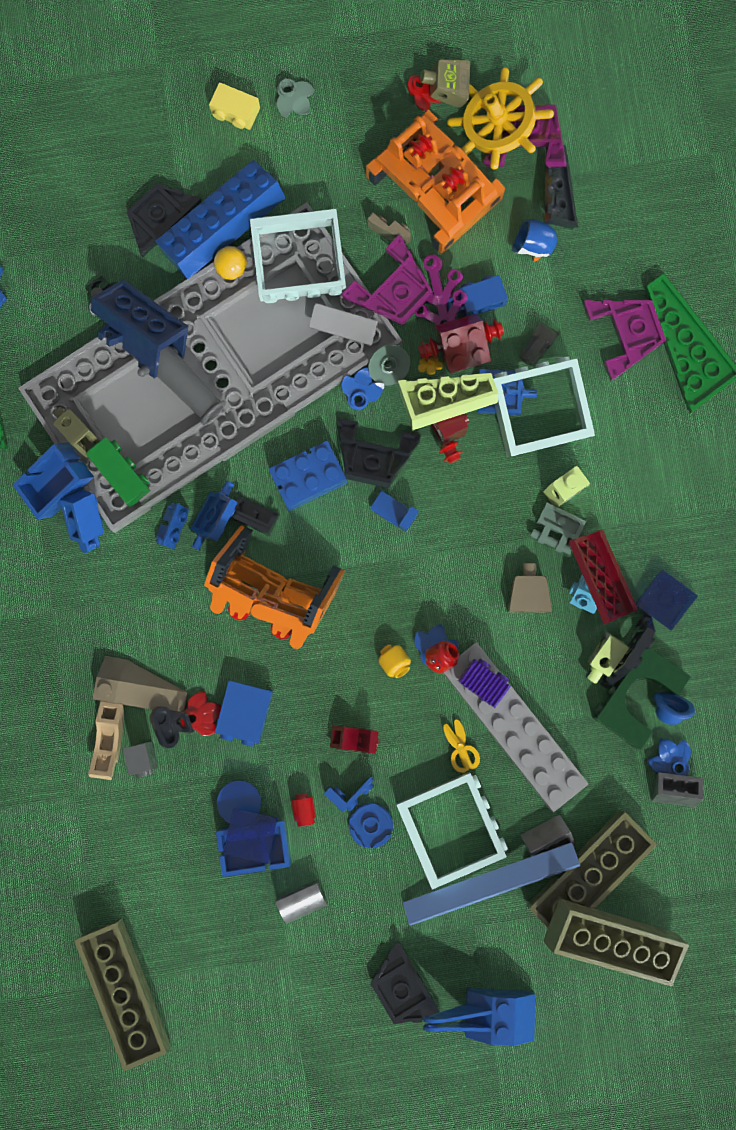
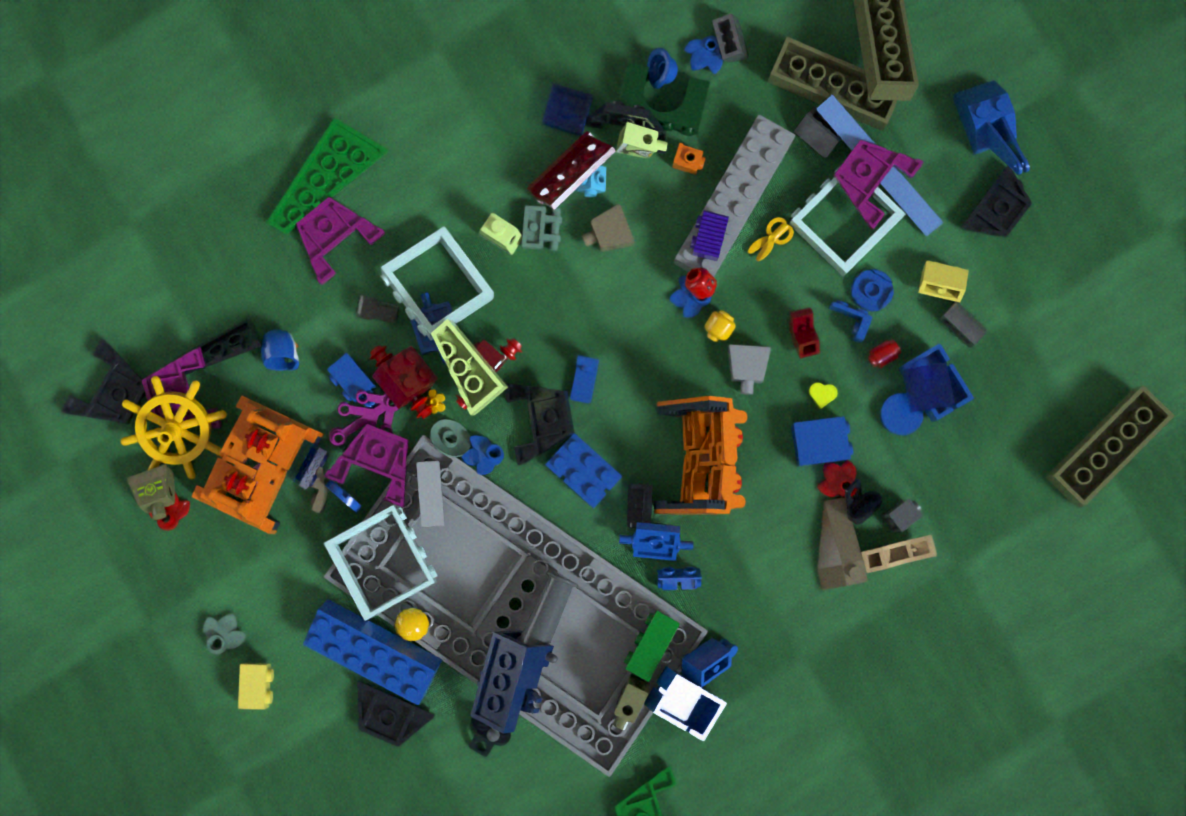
camera: 110 degrees left, 0 degrees up
none -> black wing [60,339,145,424]
none -> clear blue plate [293,444,328,490]
none -> blue tile [325,480,362,513]
none -> orange brick [672,143,706,175]
none -> light grey torso [728,345,771,395]
none -> neon yellow tile [809,383,838,409]
none -> magenta wing [834,140,924,230]
none -> light yellow brick [918,261,969,302]

